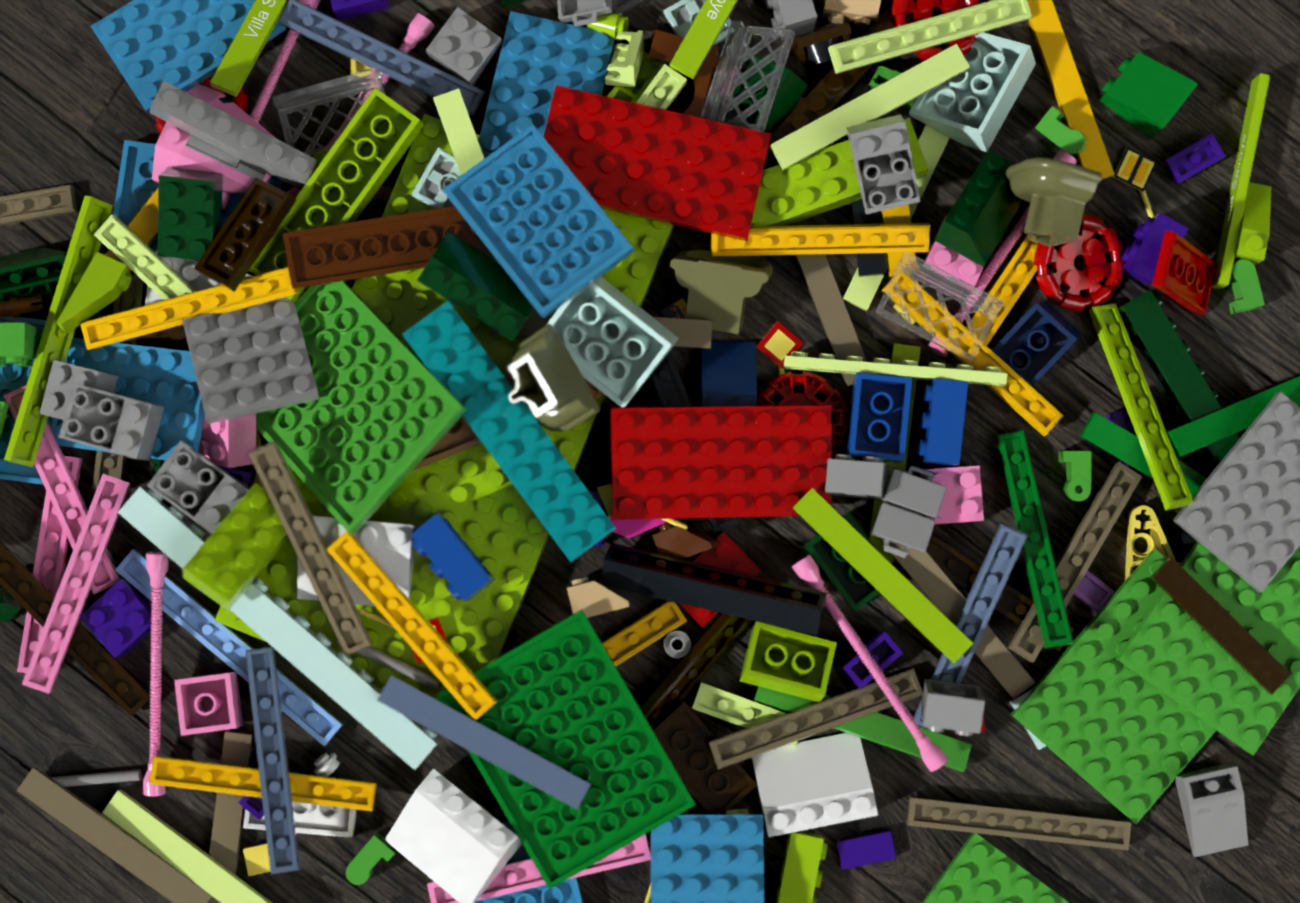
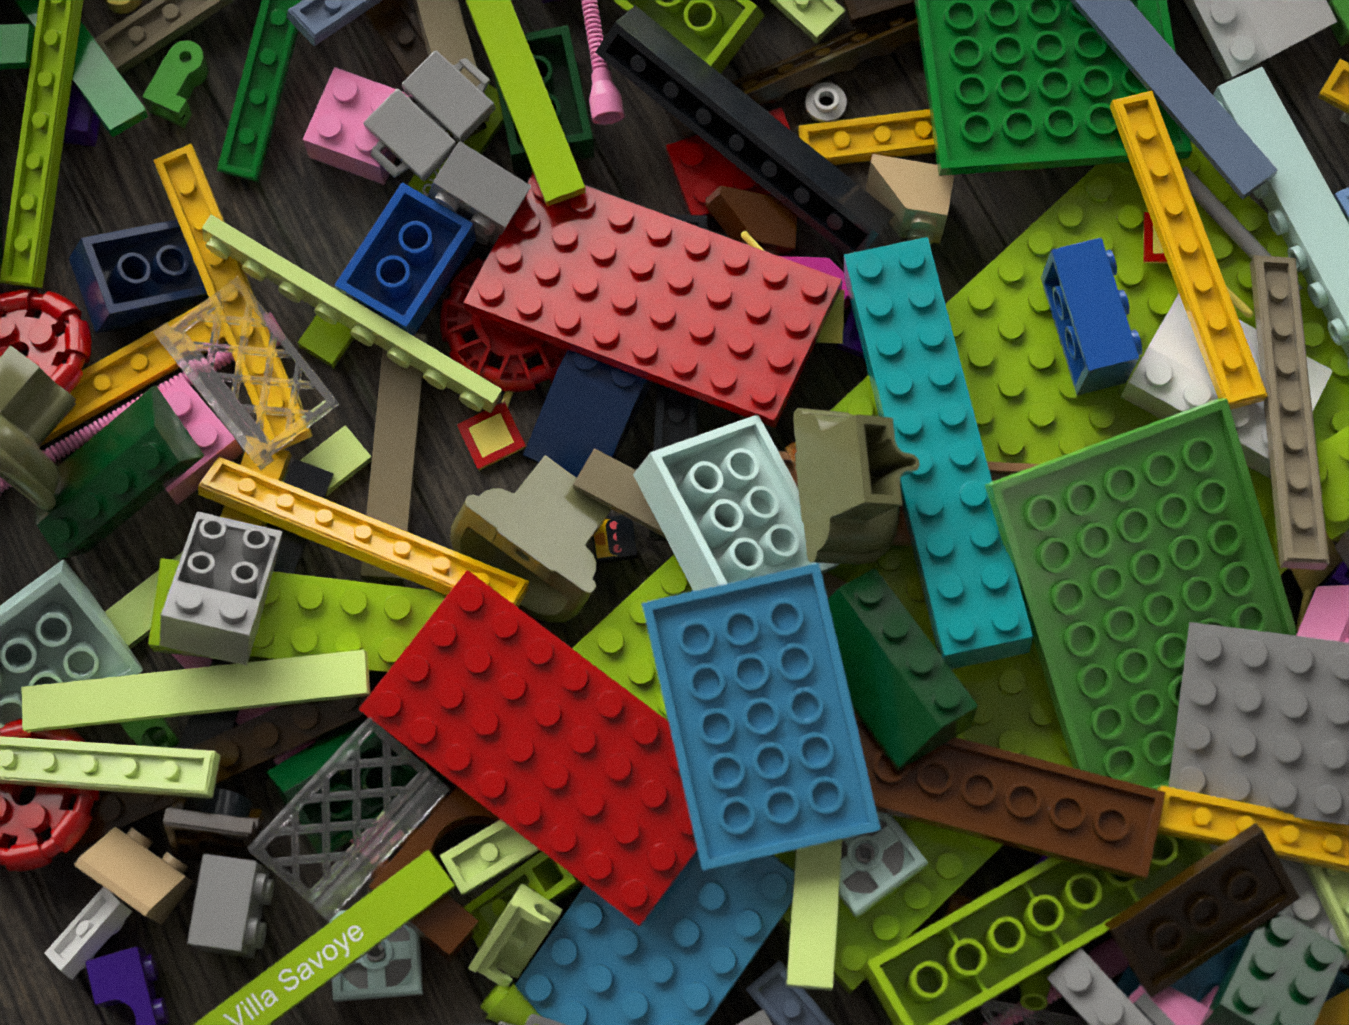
camera: 155 degrees left, 10 degrees down
blue brick [915,378,968,468] -> none

